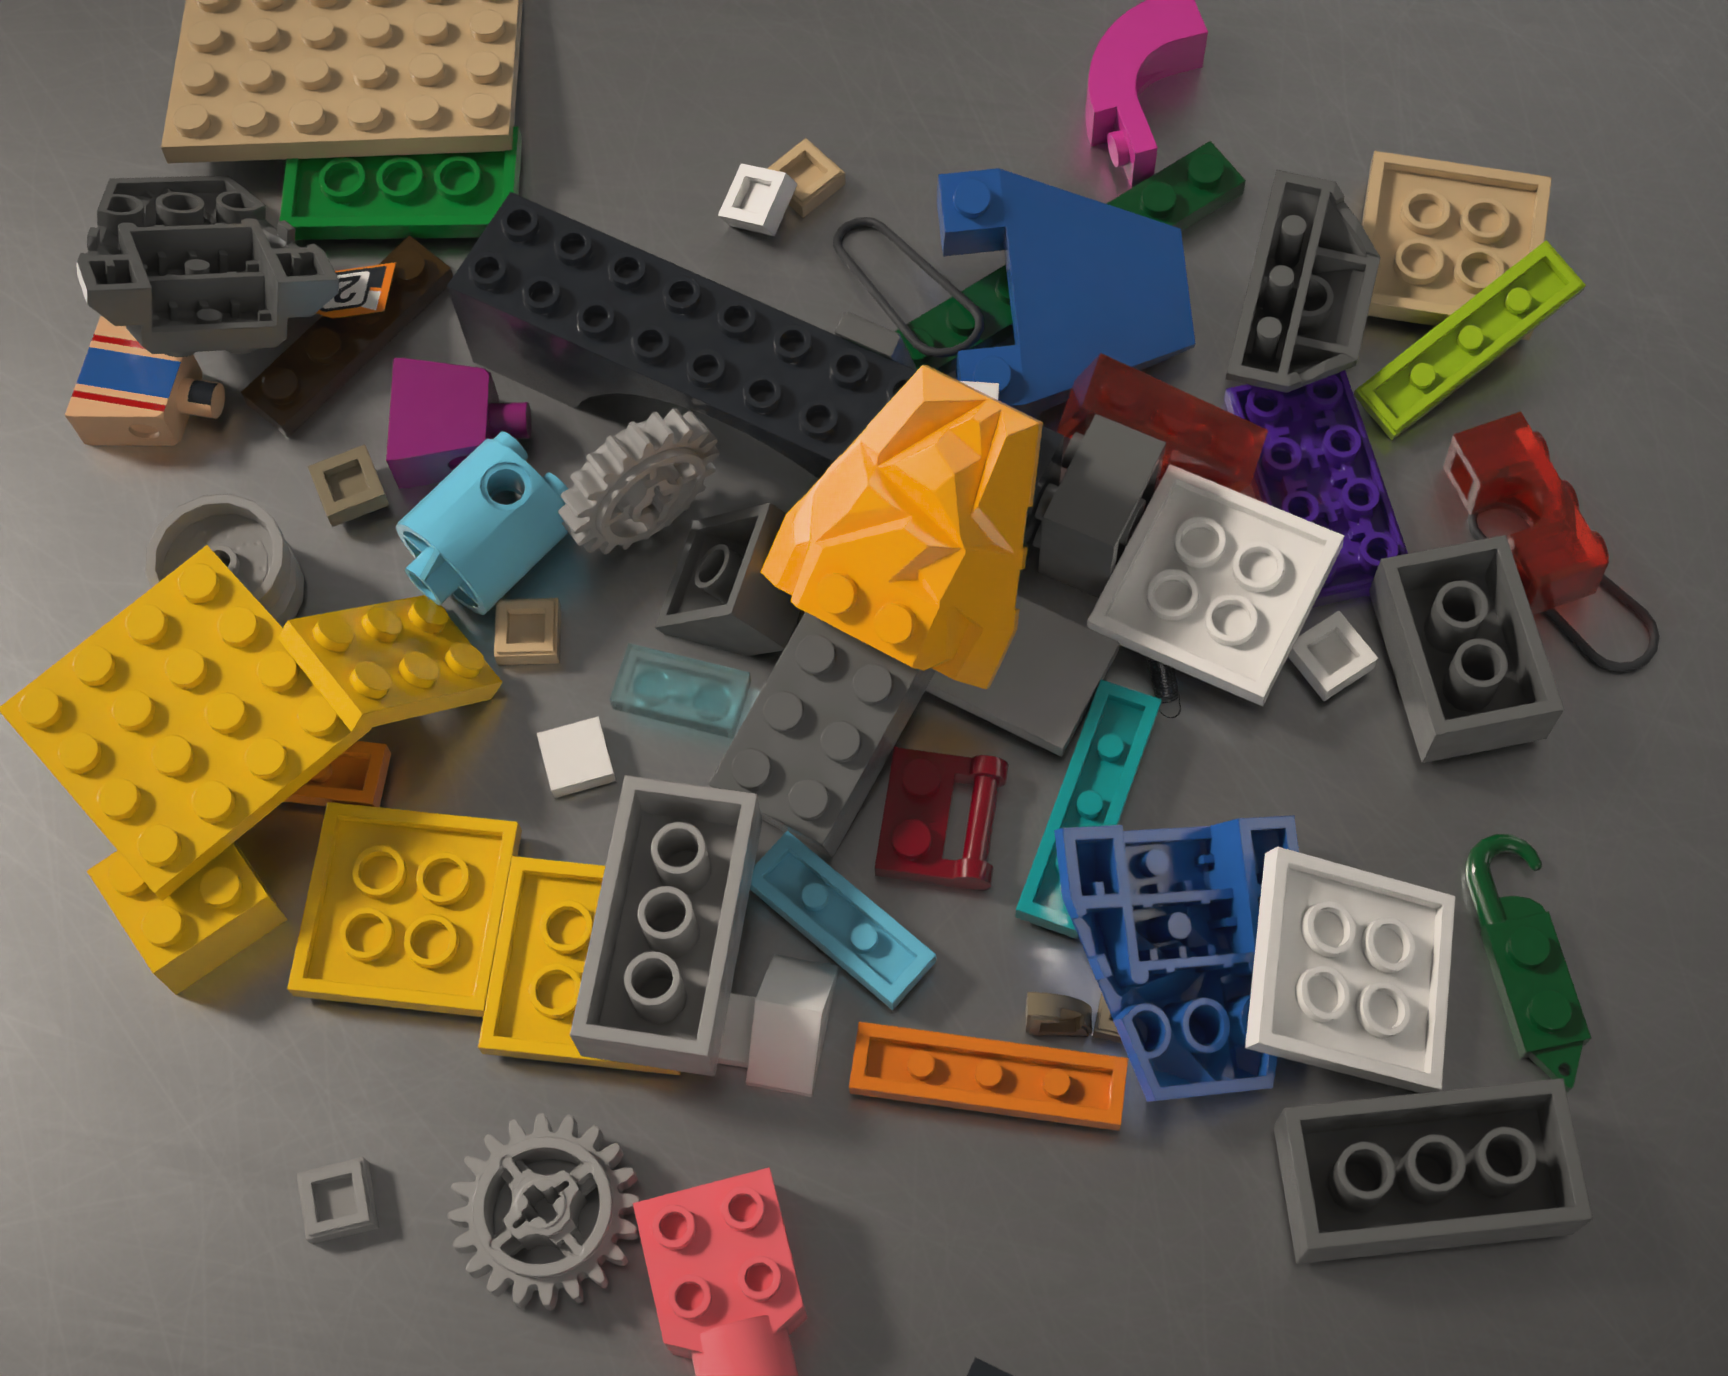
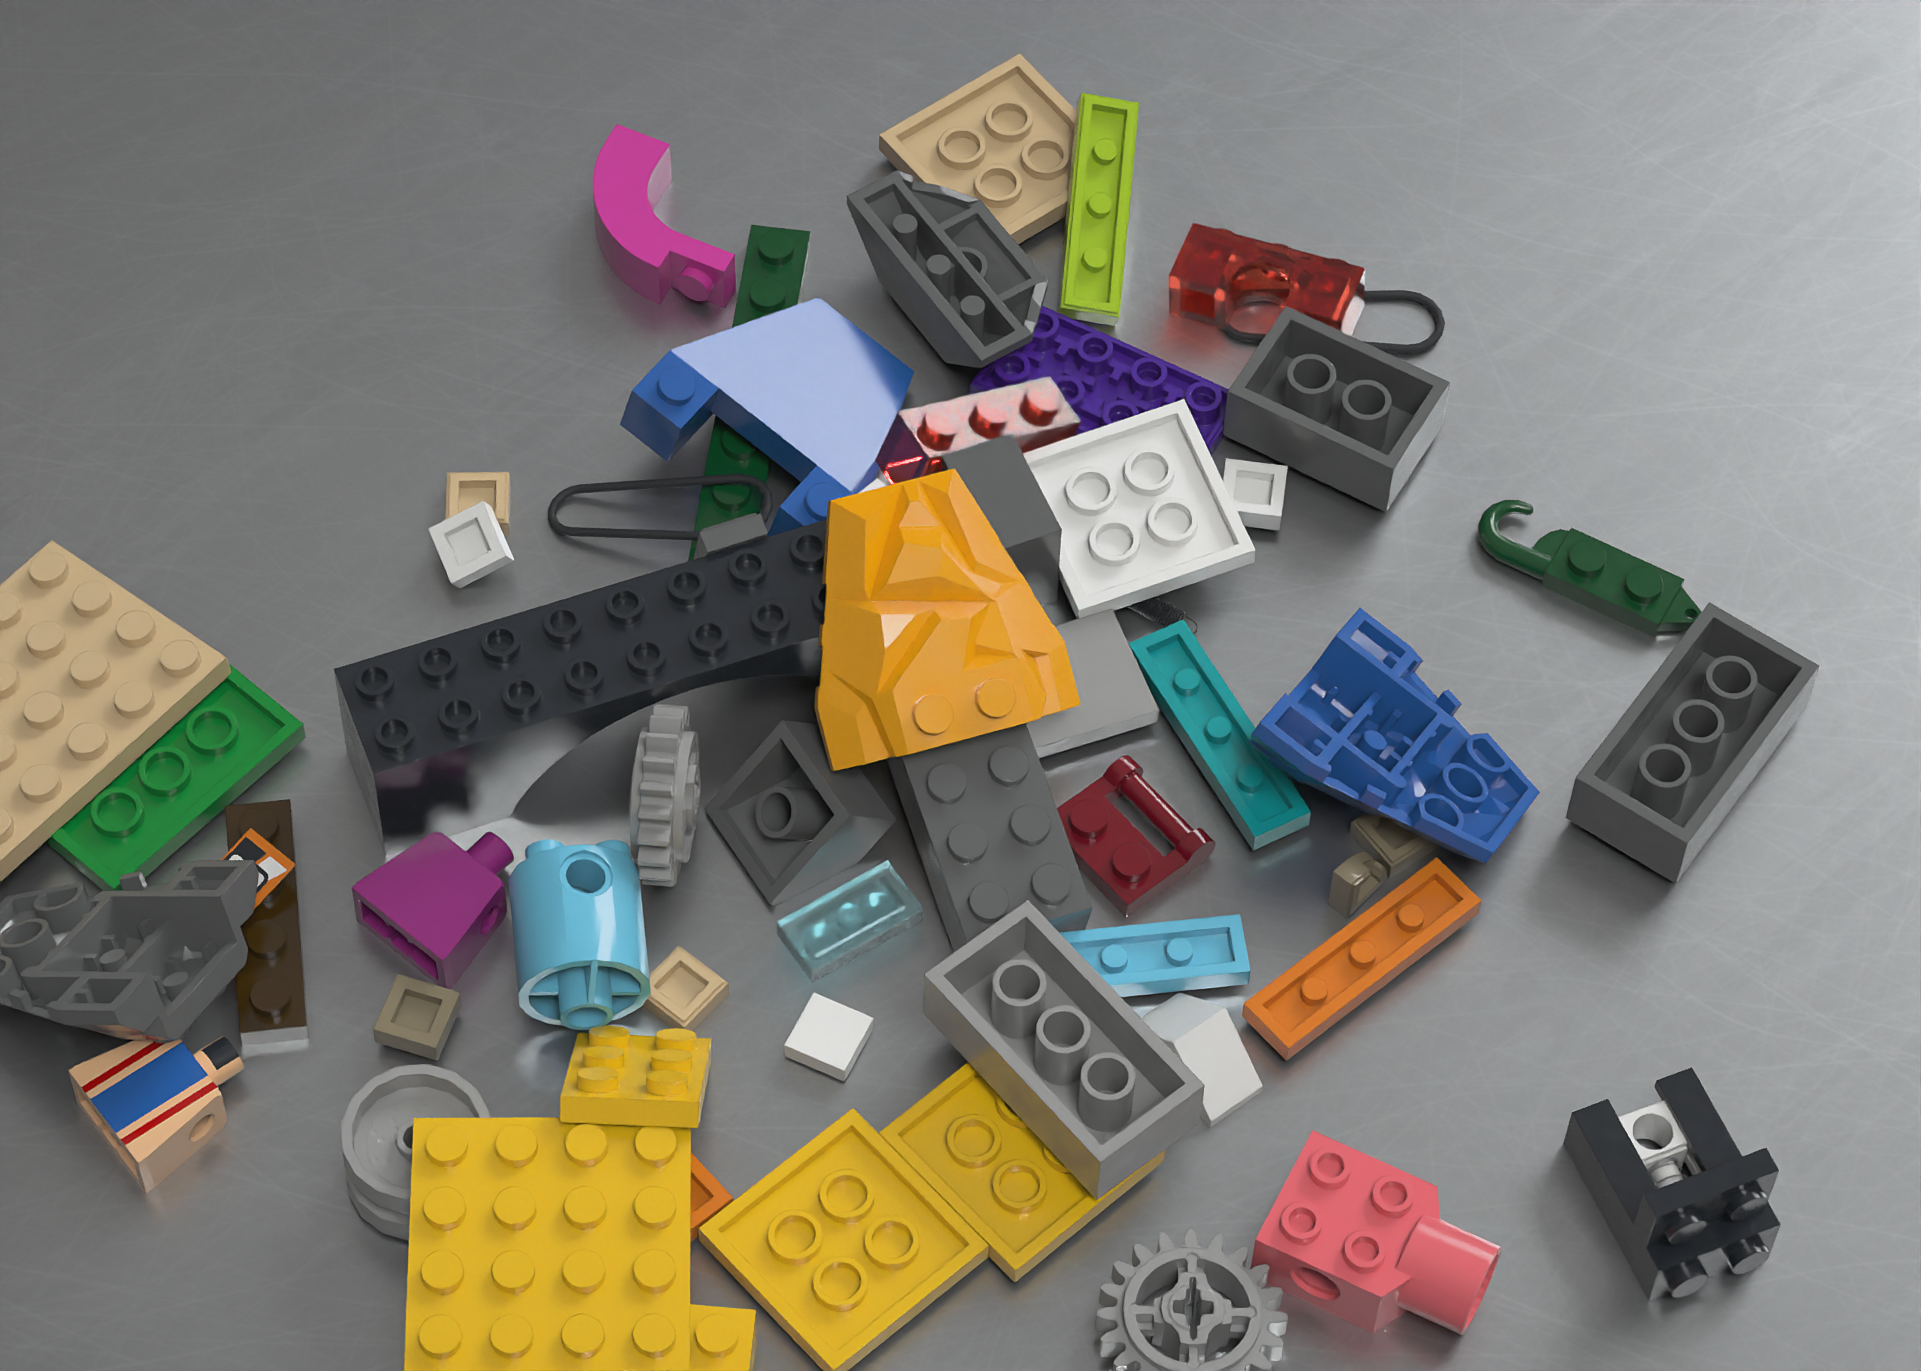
camera: 55 degrees left, 10 degrees down
white plate [1245,847,1455,1093] -> none

